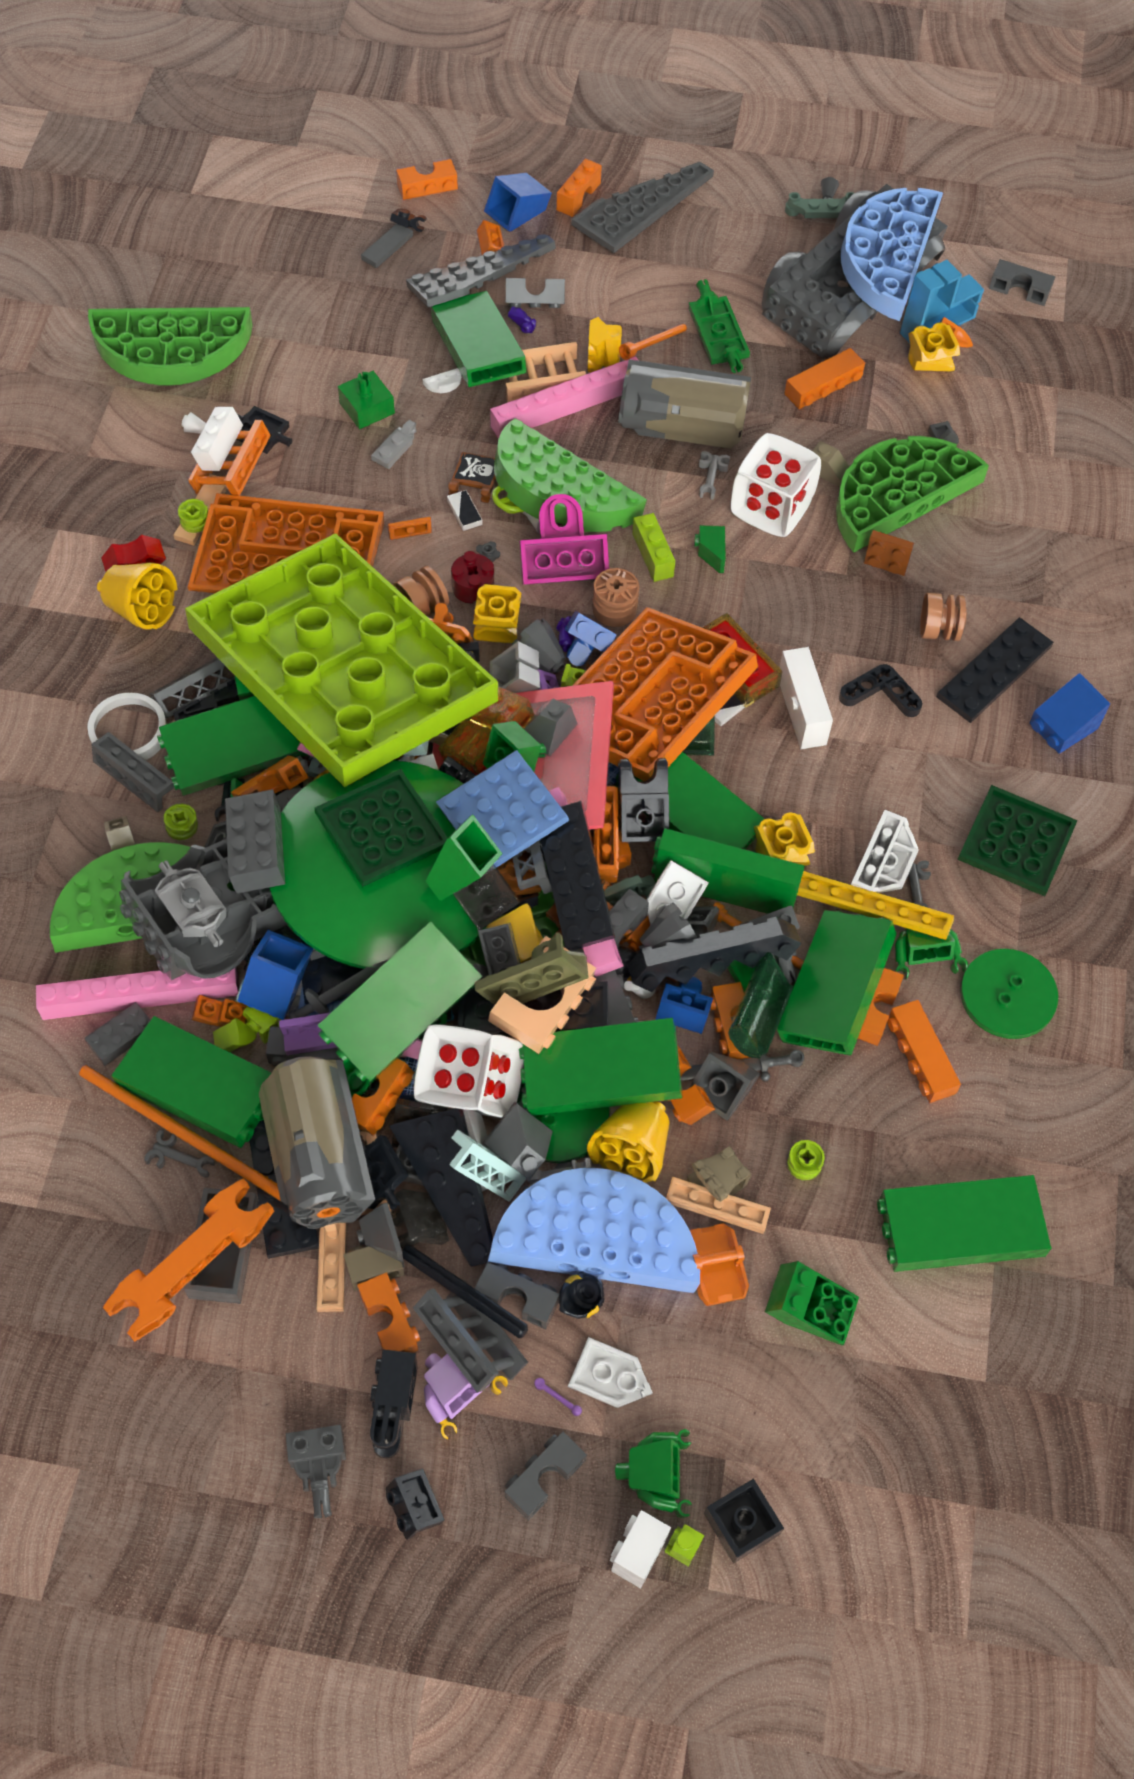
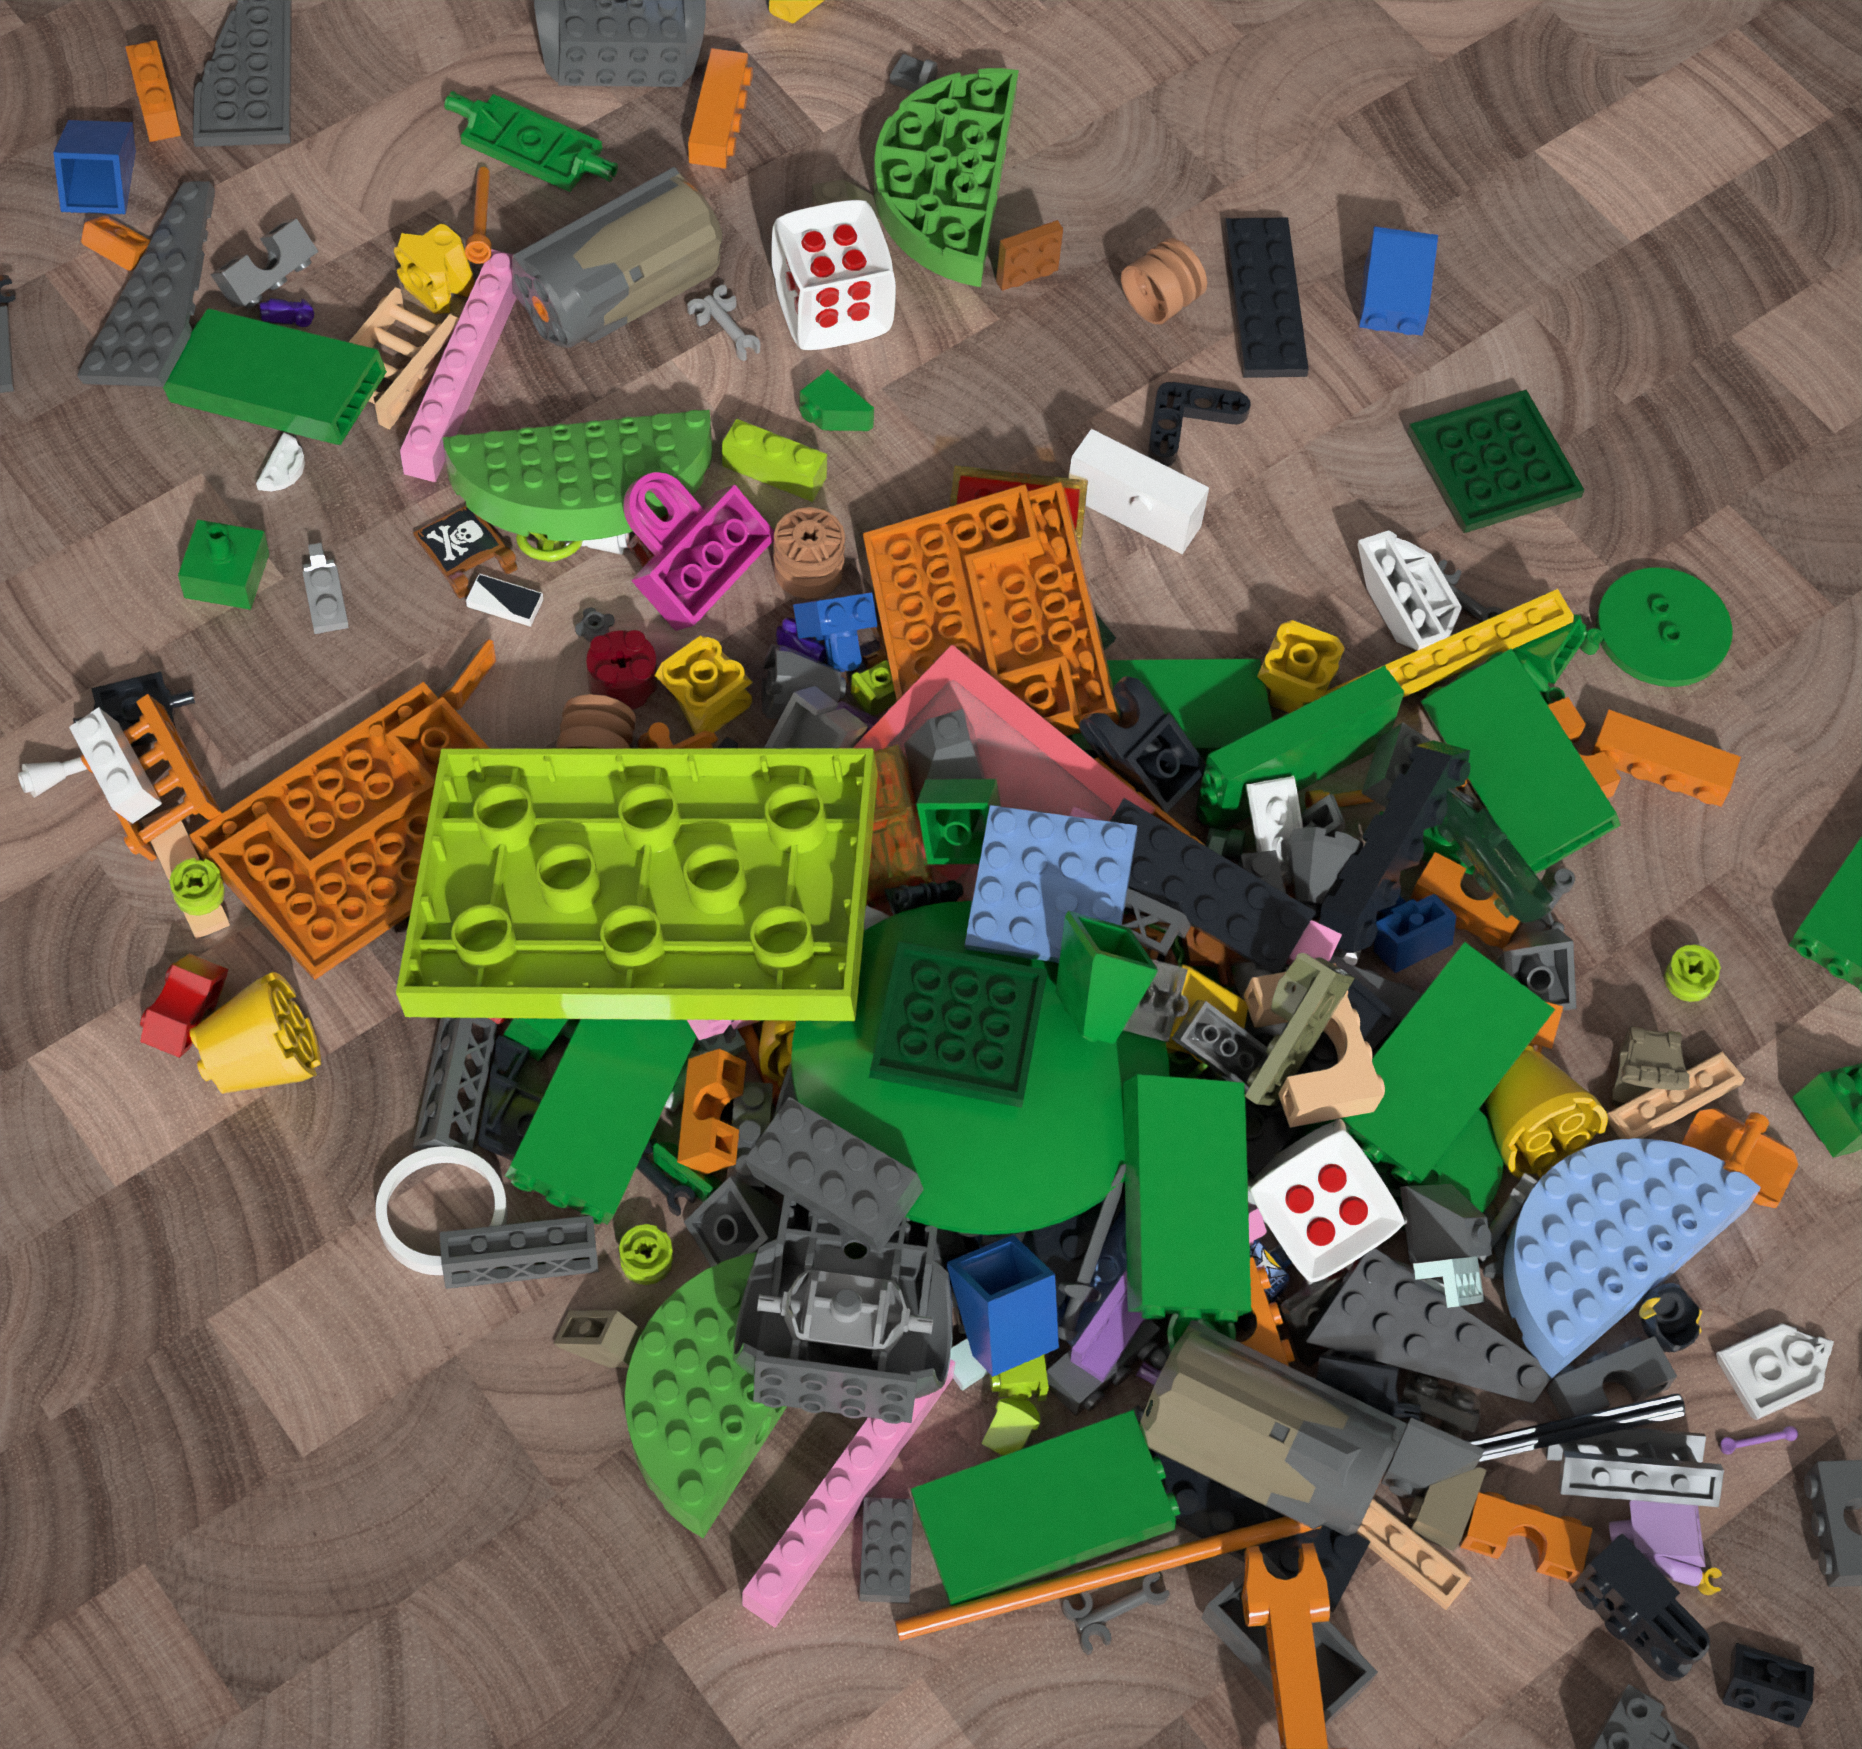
camera: 50 degrees left, 0 degrees up
orange slope [191,995,247,1027] -> none

